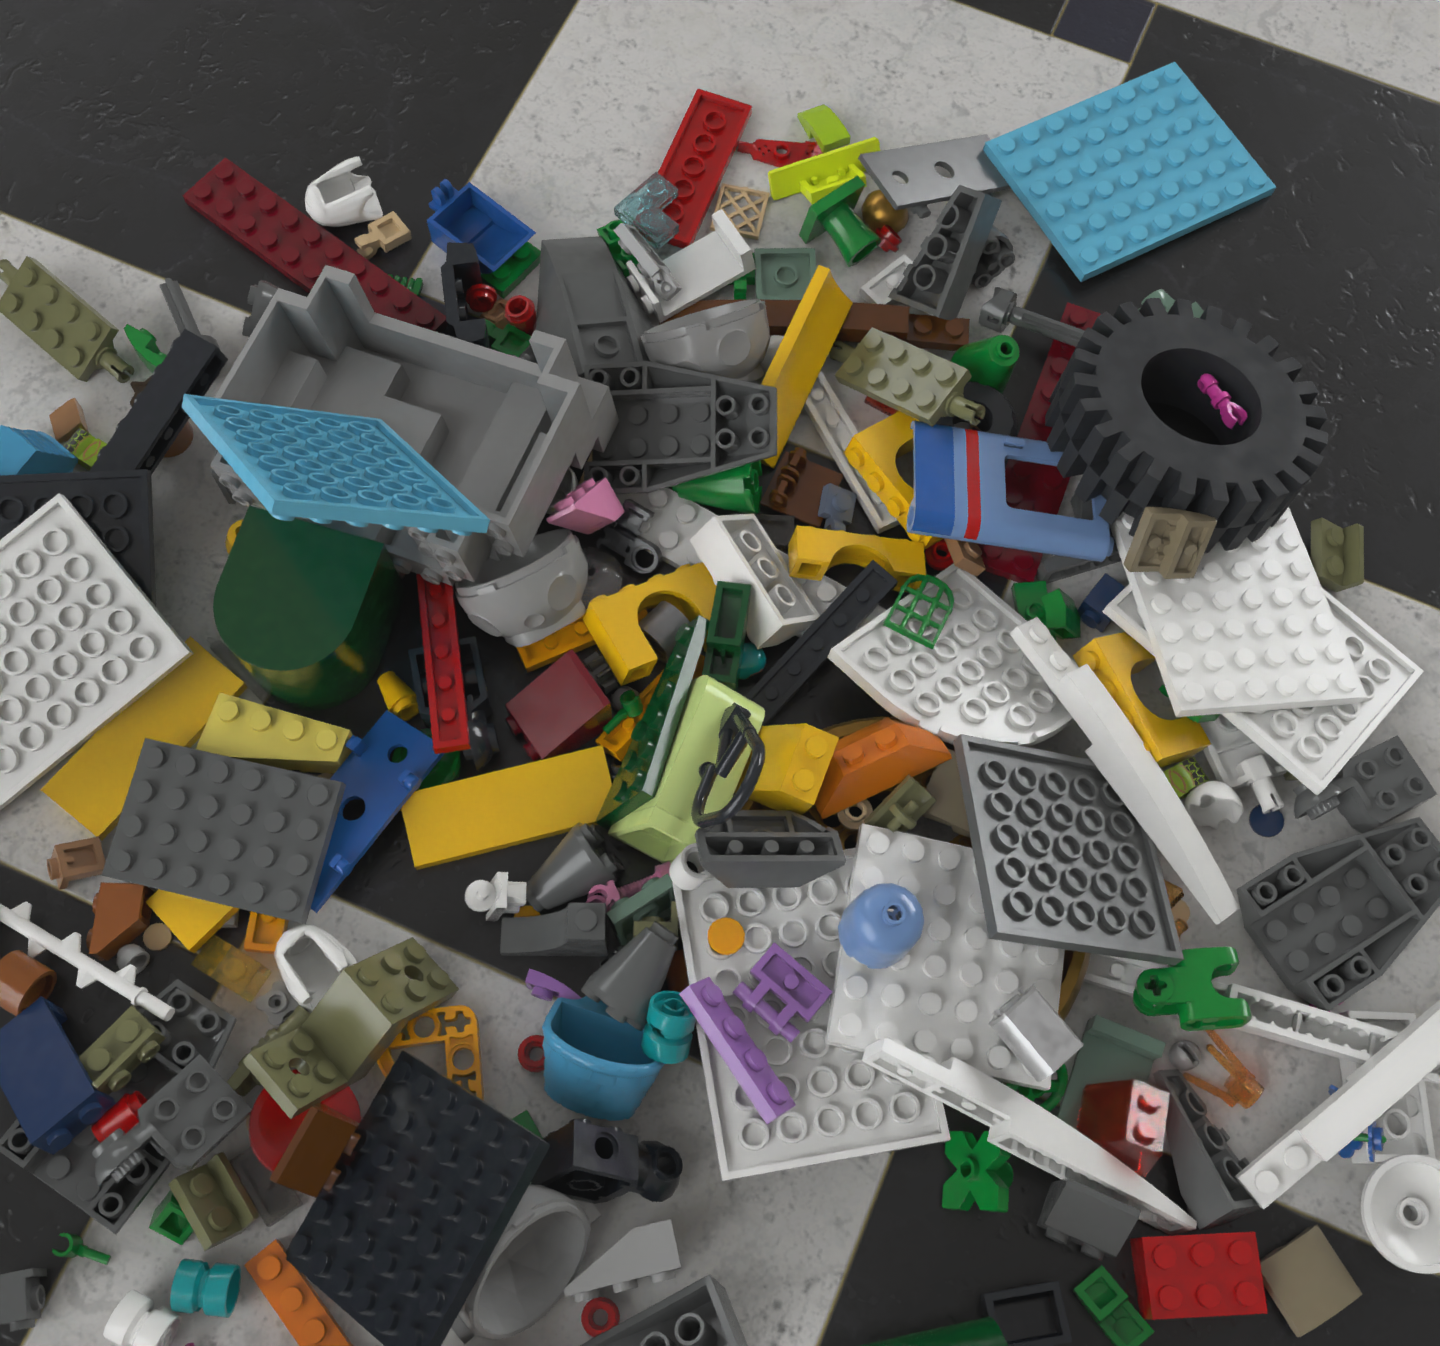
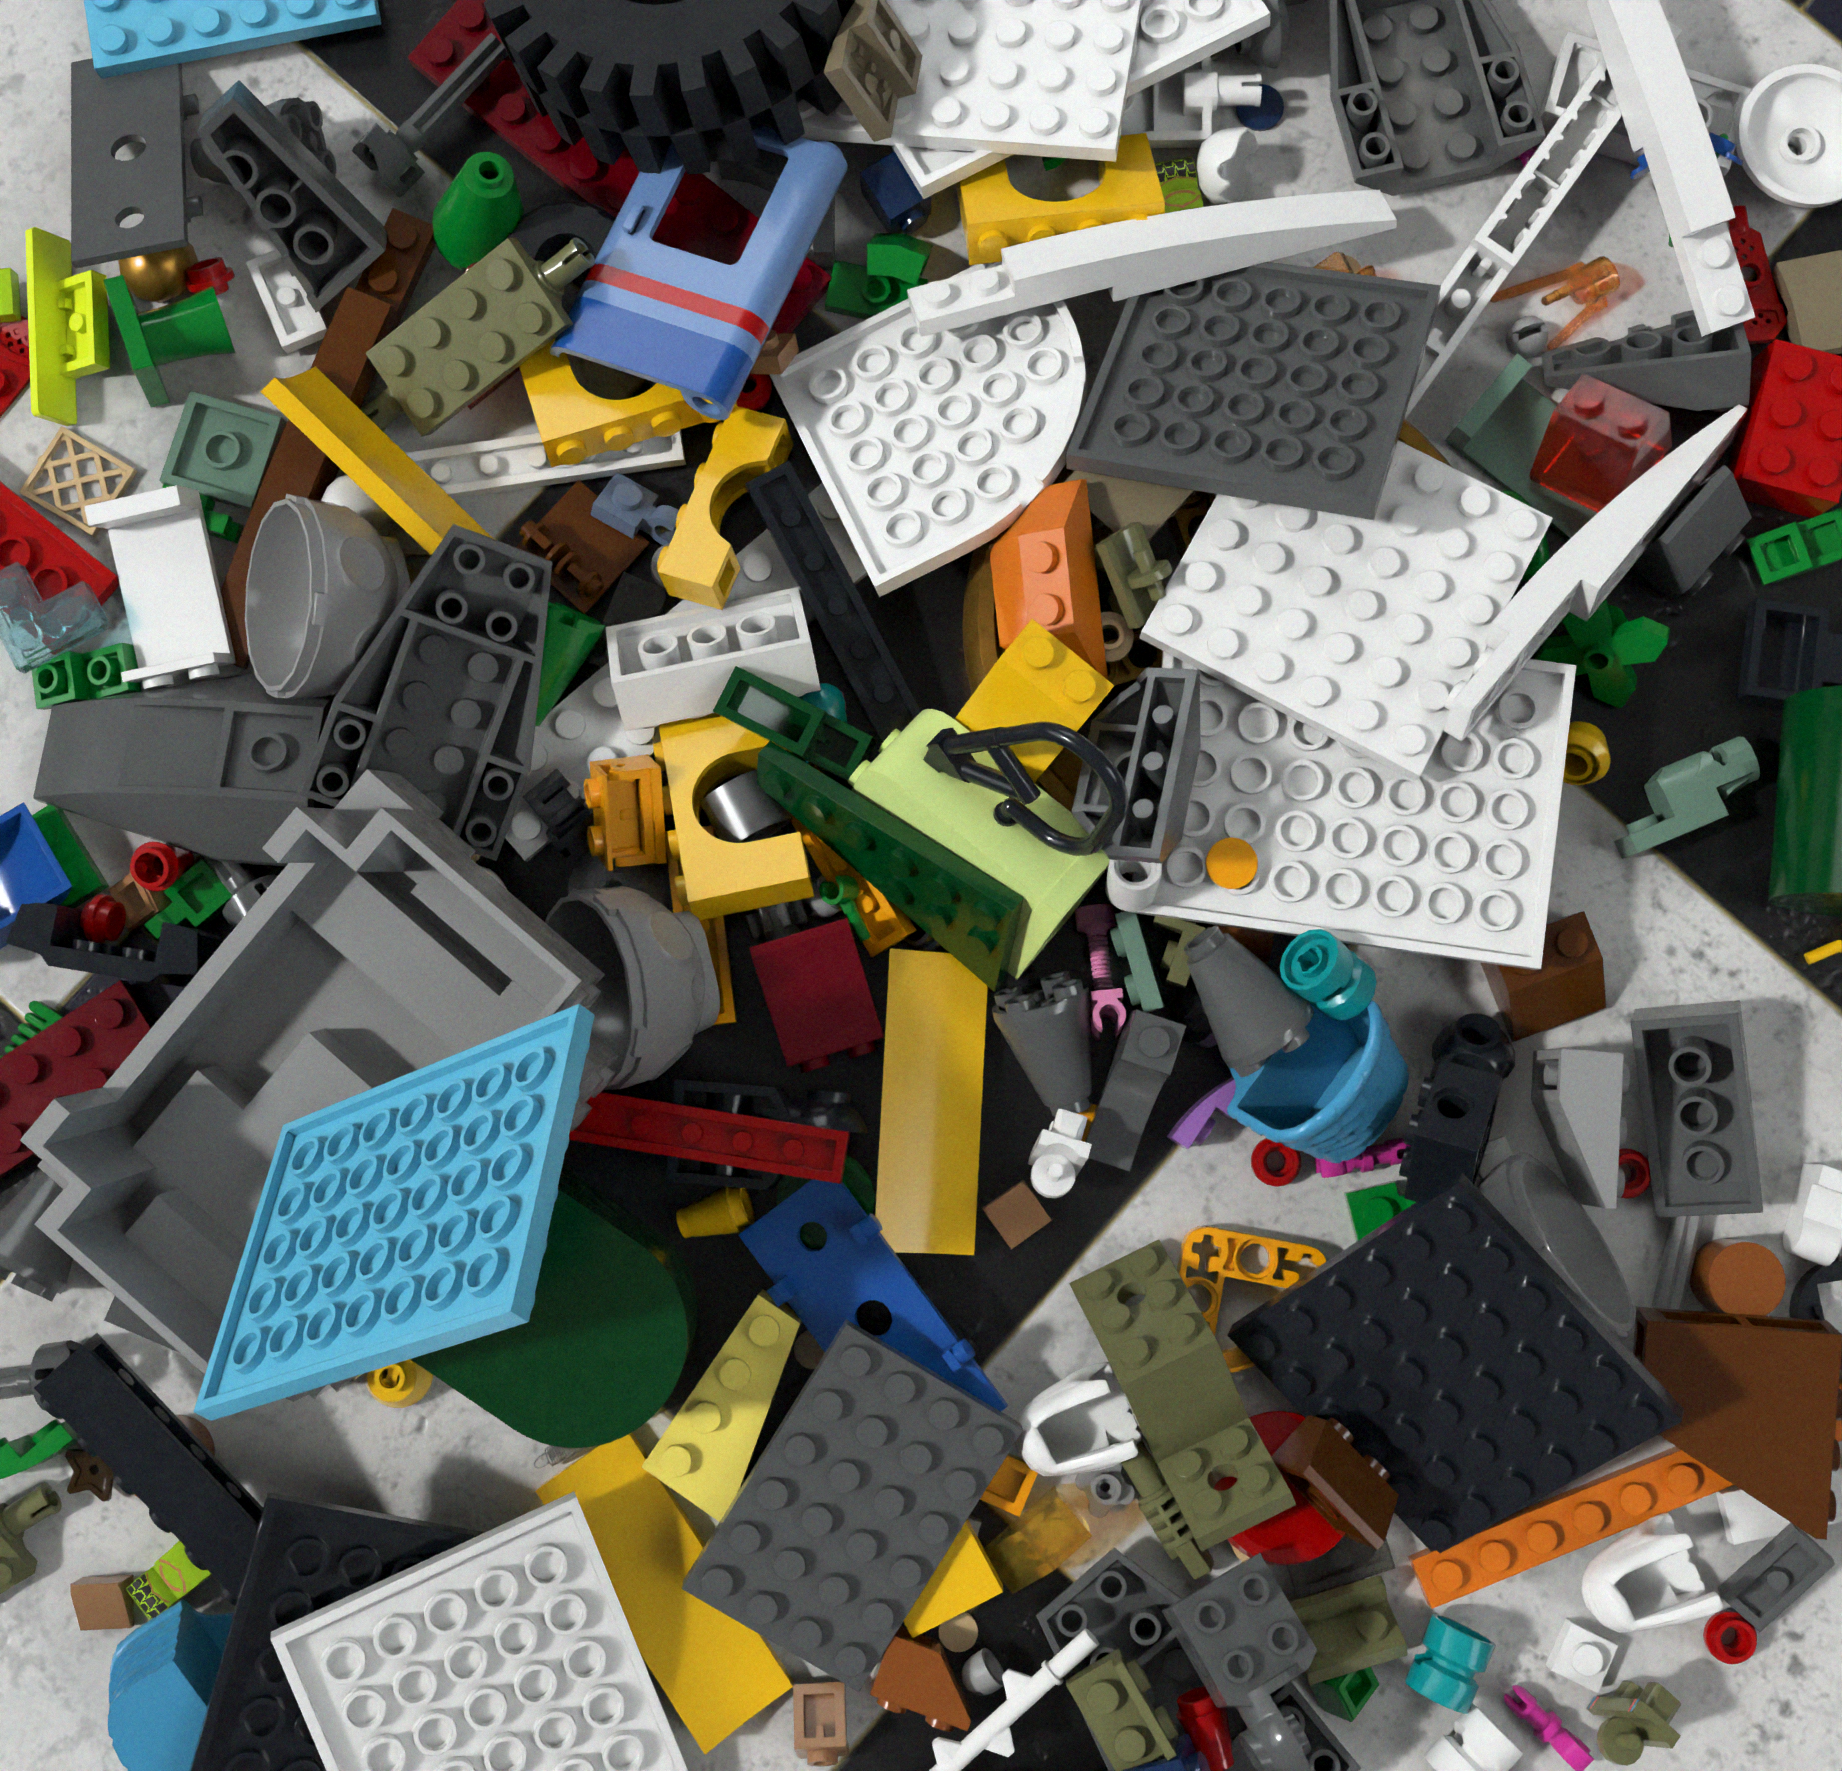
camera: 65 degrees left, 15 degrees up
bright pink slope [546,477,625,535] -> none
light grey hinge [613,223,682,301] -> none
medium lavender plate [679,977,796,1124] -> none
medium lavender plate [733,942,833,1043] -> none
medium blue cylinder [838,883,924,969] -> none
green window [883,574,954,649] -> none
flat silver piece [989,986,1084,1082] -> none
green piece [1133,947,1252,1031] -> none
none -> light orange hinge [584,754,667,871]
none -> medium nougat slope [982,1179,1052,1249]
none -> dark pink piece [1314,1138,1411,1178]
none -> reddish brown slope [1480,911,1606,1042]
none -> yellow cone [1563,721,1610,785]
none -> sand green plate [1614,736,1760,859]
none -> red piece [1728,205,1787,344]

